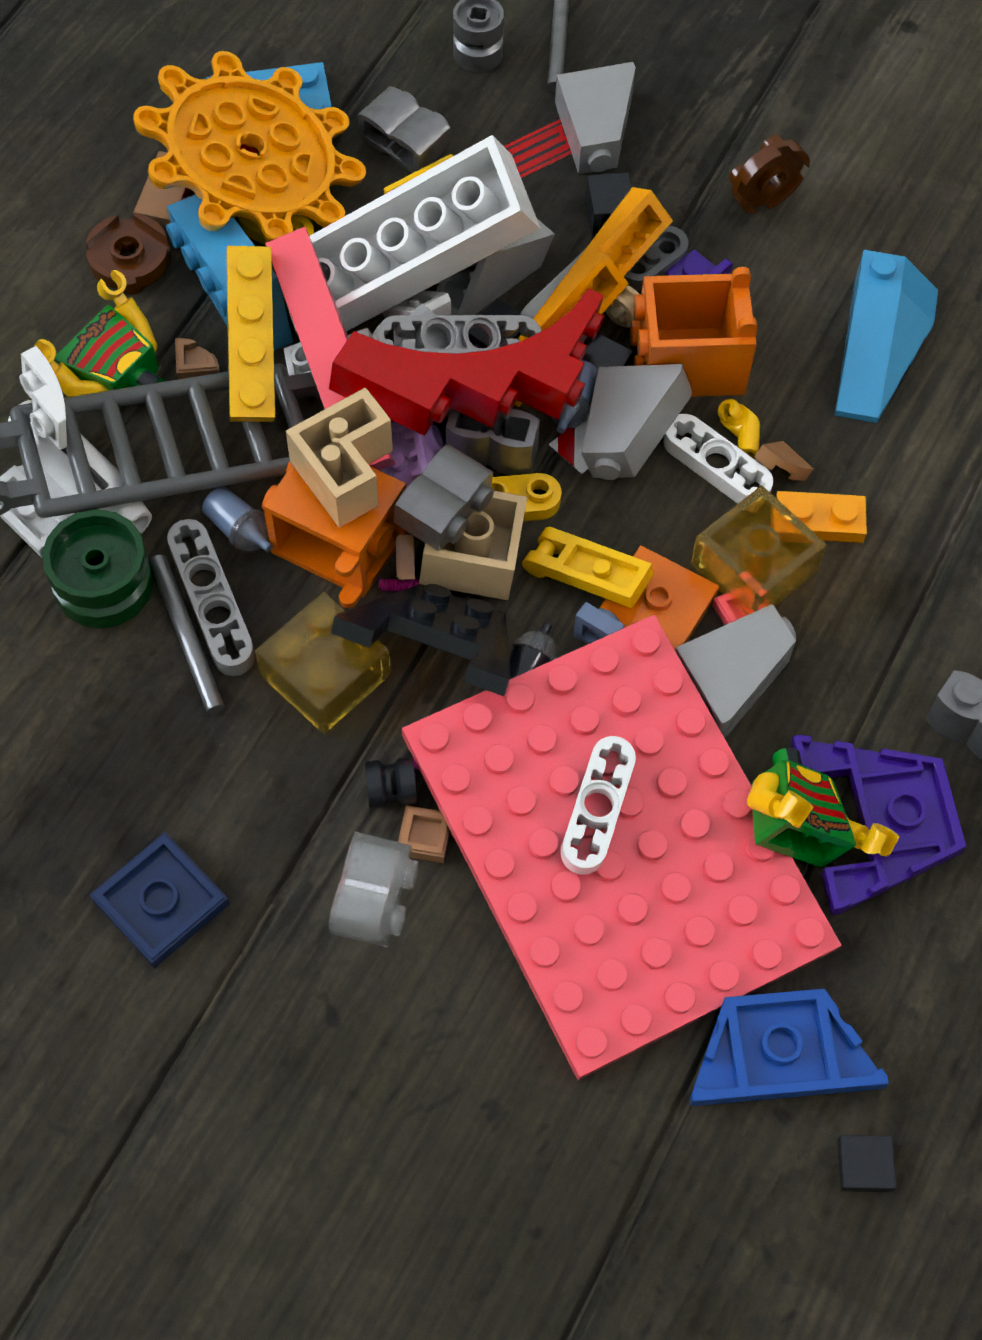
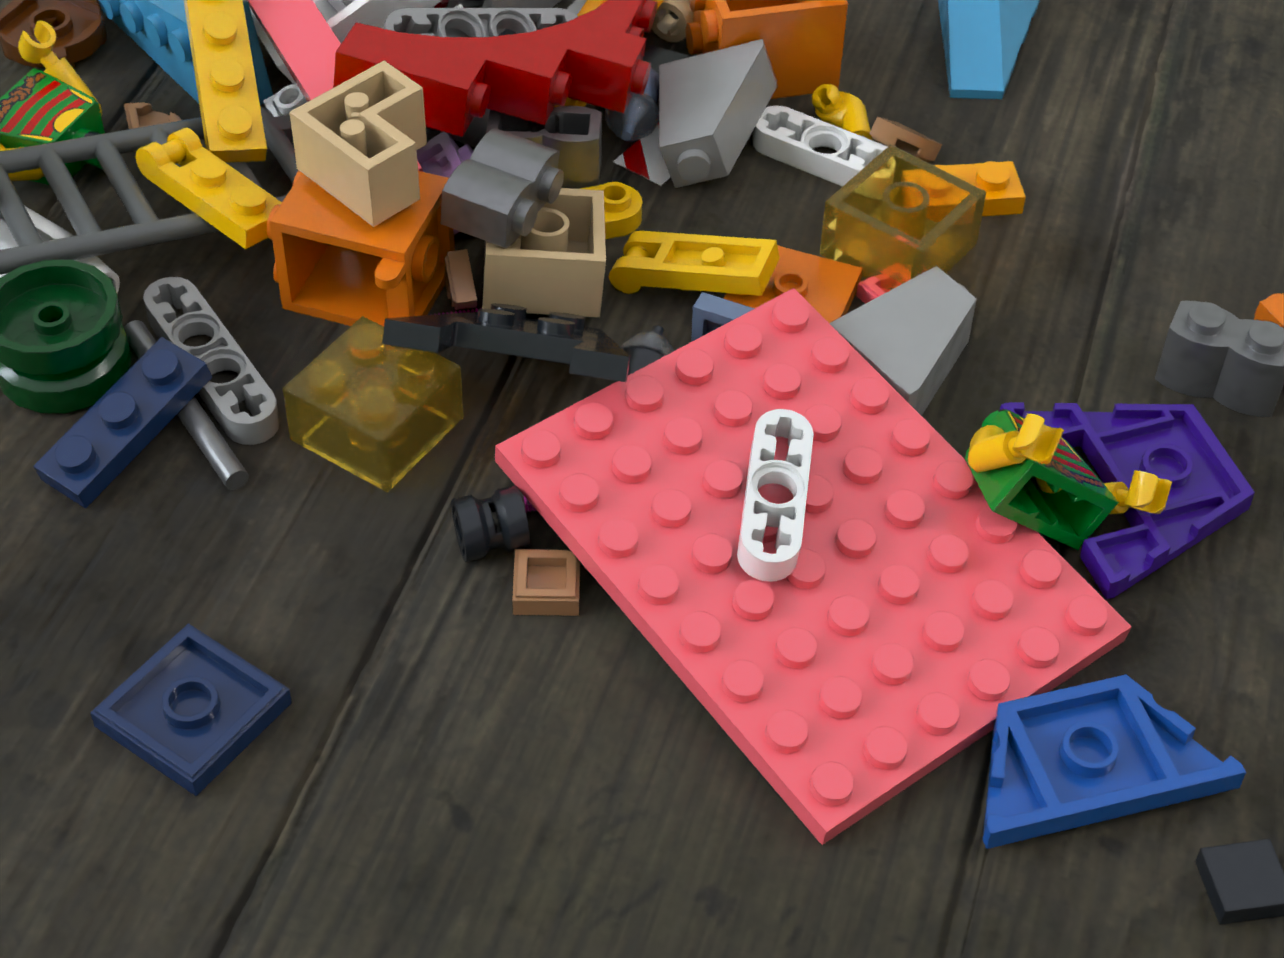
camera: 10 degrees left, 15 degrees down
piece [202,486,273,552] -> none
clear brick [328,832,419,947] -> none
none -> dark blue plate [33,337,213,509]
none -> yellow plate [135,128,282,249]

